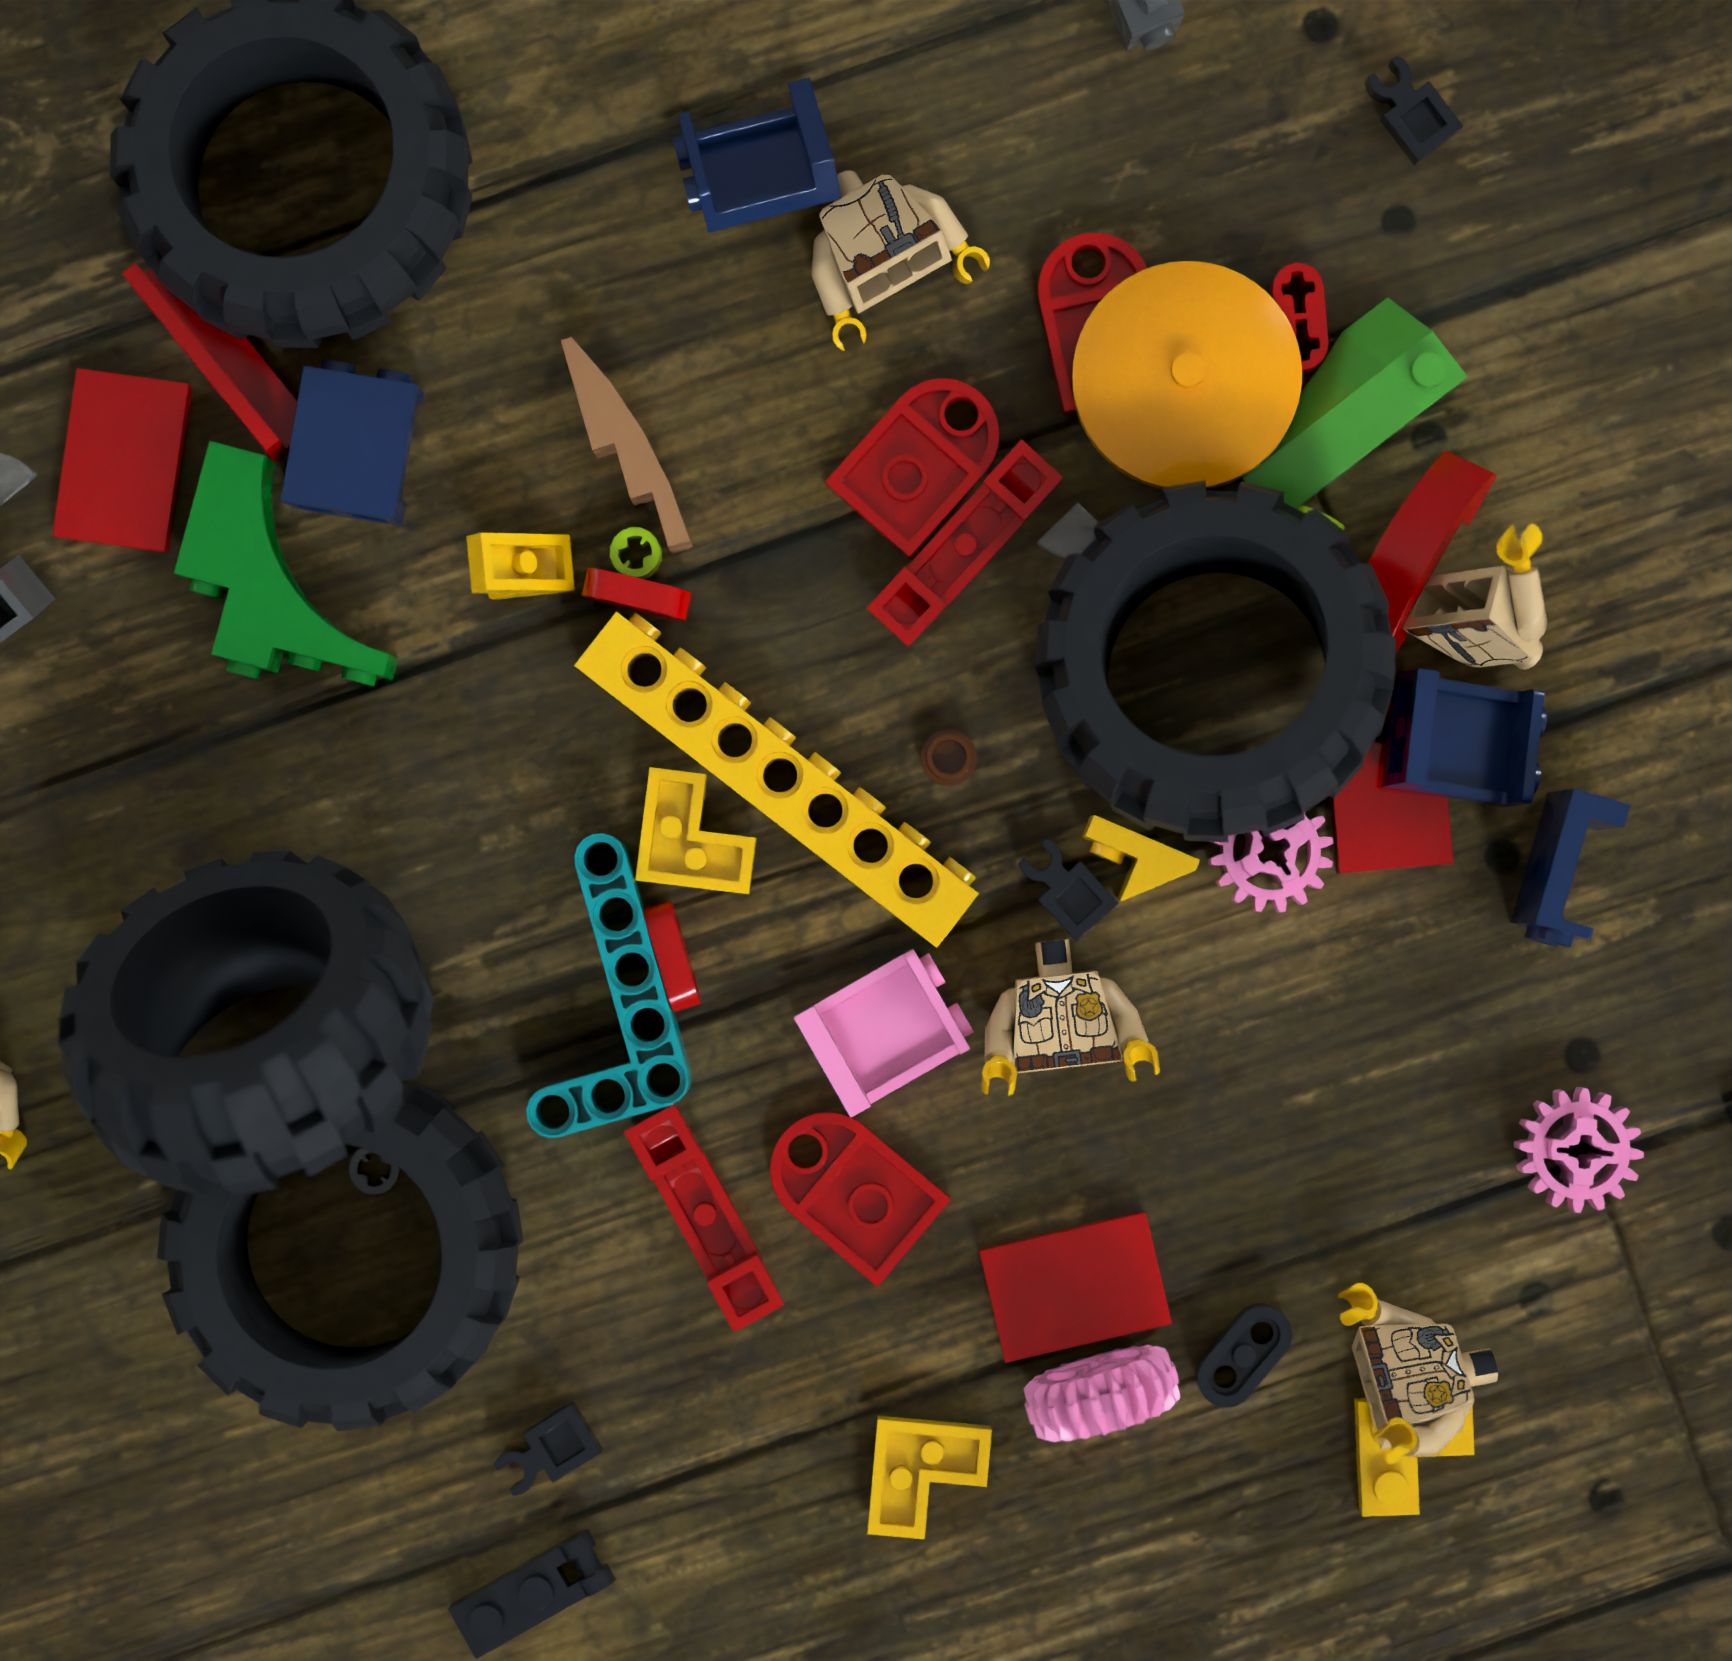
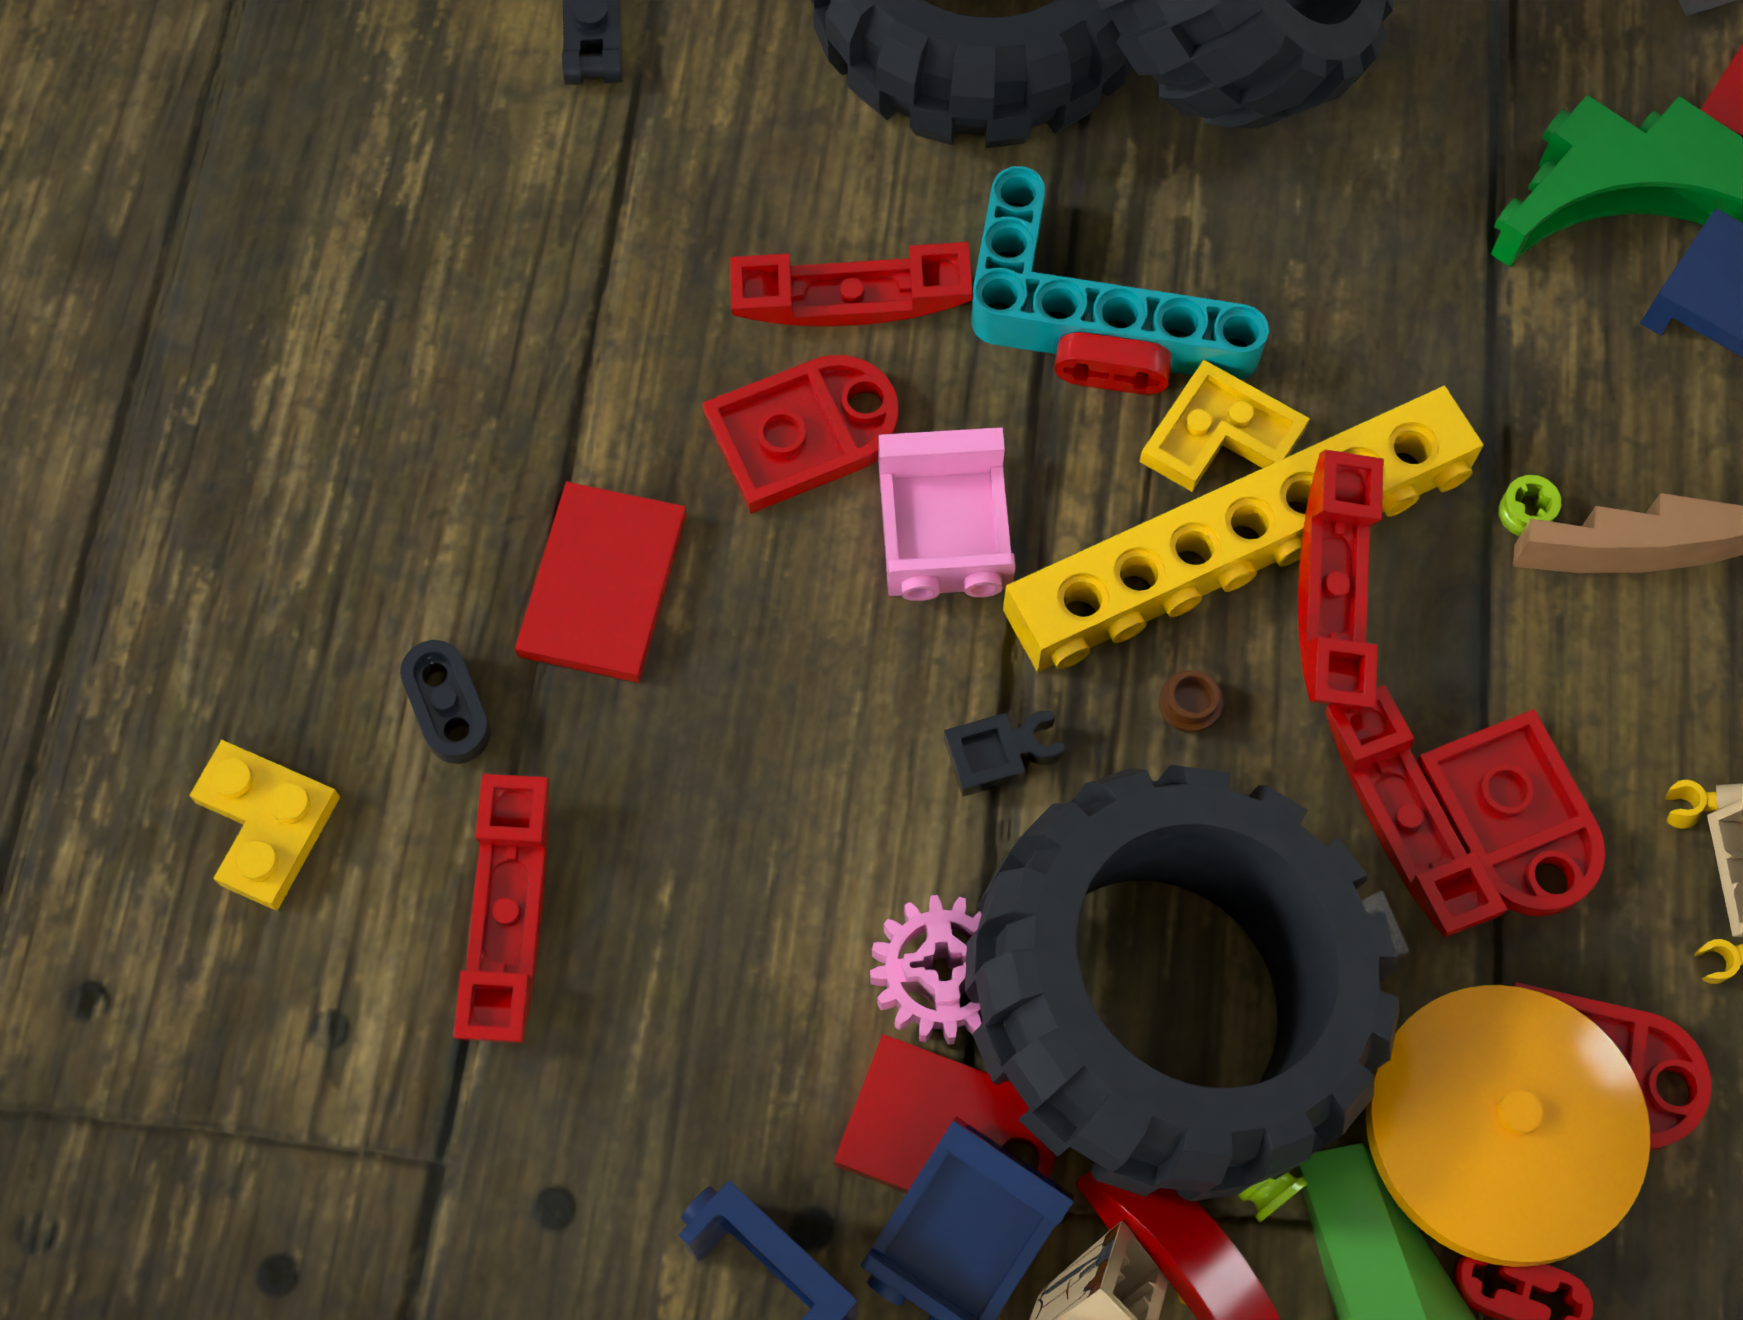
camera: 110 degrees right, 20 degrees down
yellow slope [466,533,575,599] -> none
black plate [494,1400,603,1496] -> none
red beam [581,568,693,622] -> none
yellow plate [867,1416,992,1539] -> none
torso [980,939,1160,1096] -> none
bright pink gear [1024,1345,1181,1442] -> none
yellow slope [1082,815,1200,901] -> none
torso [1338,1283,1498,1464] -> none
bright pink gear [1514,1087,1644,1213] -> none
none -> red slope [453,774,549,1043]
none -> red slope [1298,449,1384,710]

